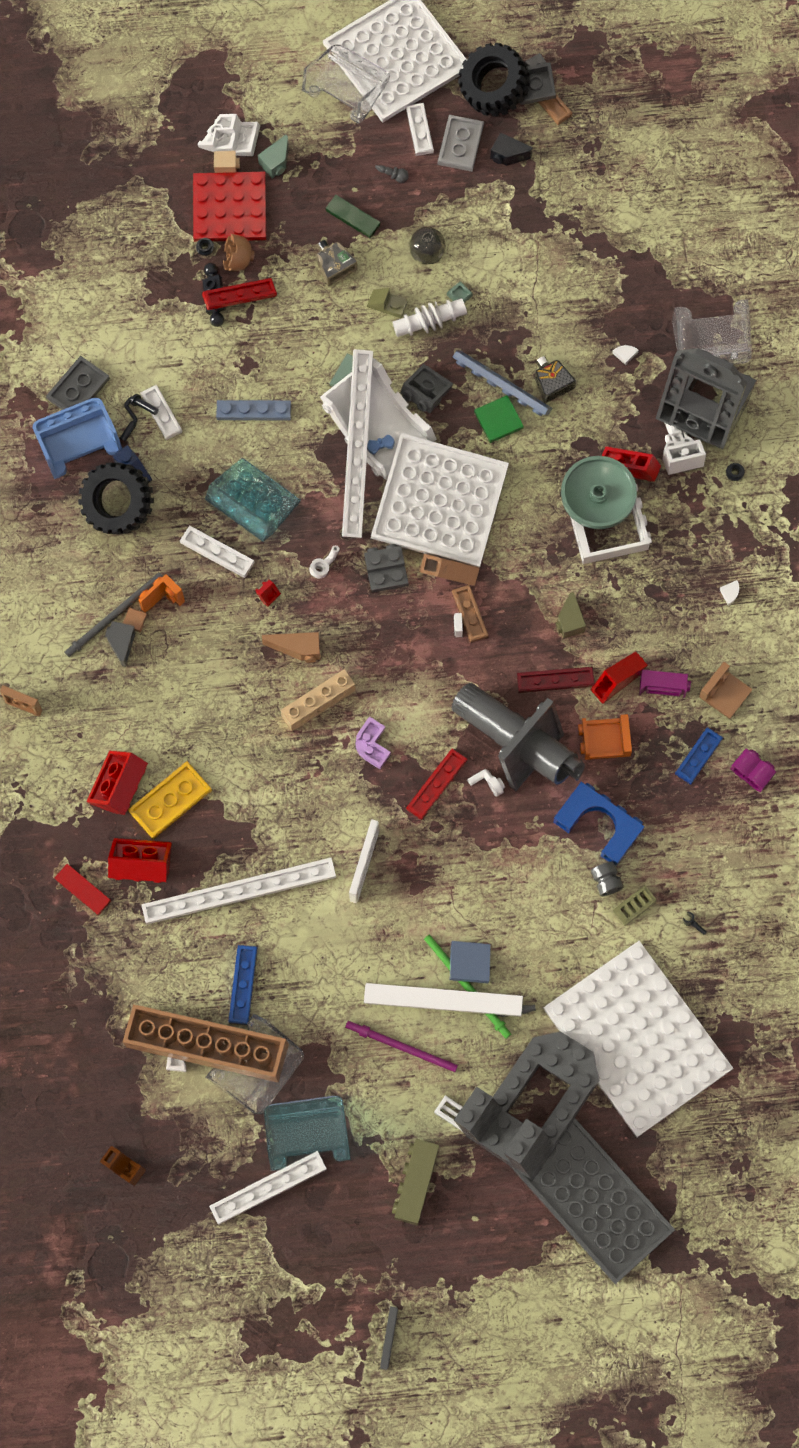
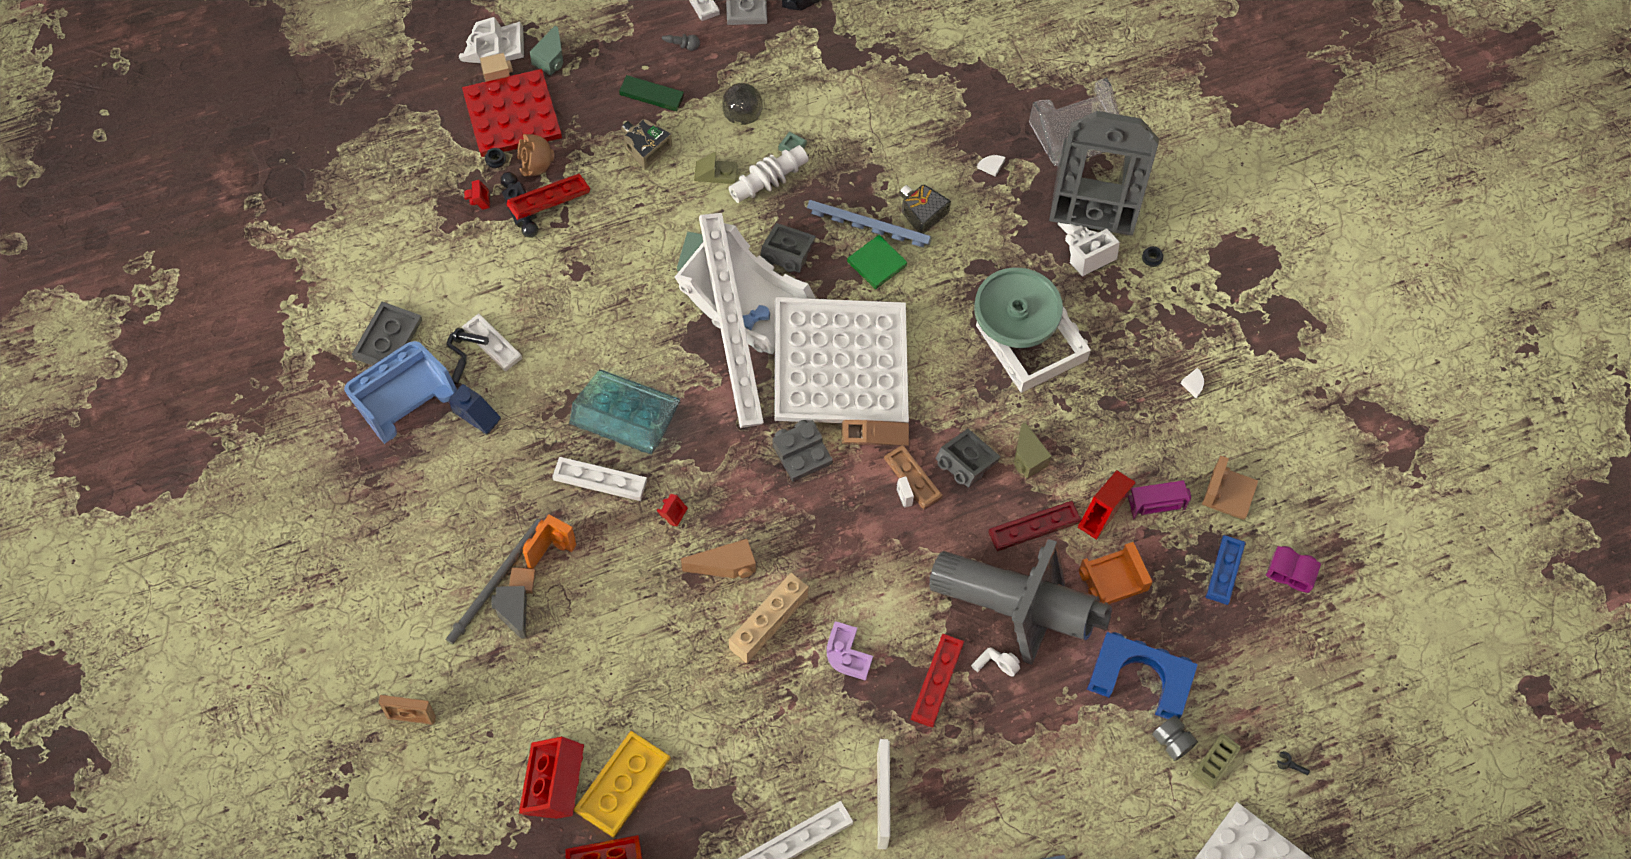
camera: 20 degrees left, 10 degrees down
black tyre [78,462,154,534] -> none
sand blue plate [216,400,291,421] -> none
white plate [309,545,339,579] -> none
red slope [602,447,661,482] -> none
none -> red tile [464,180,490,210]
none -> dark grey plate [935,429,1001,488]

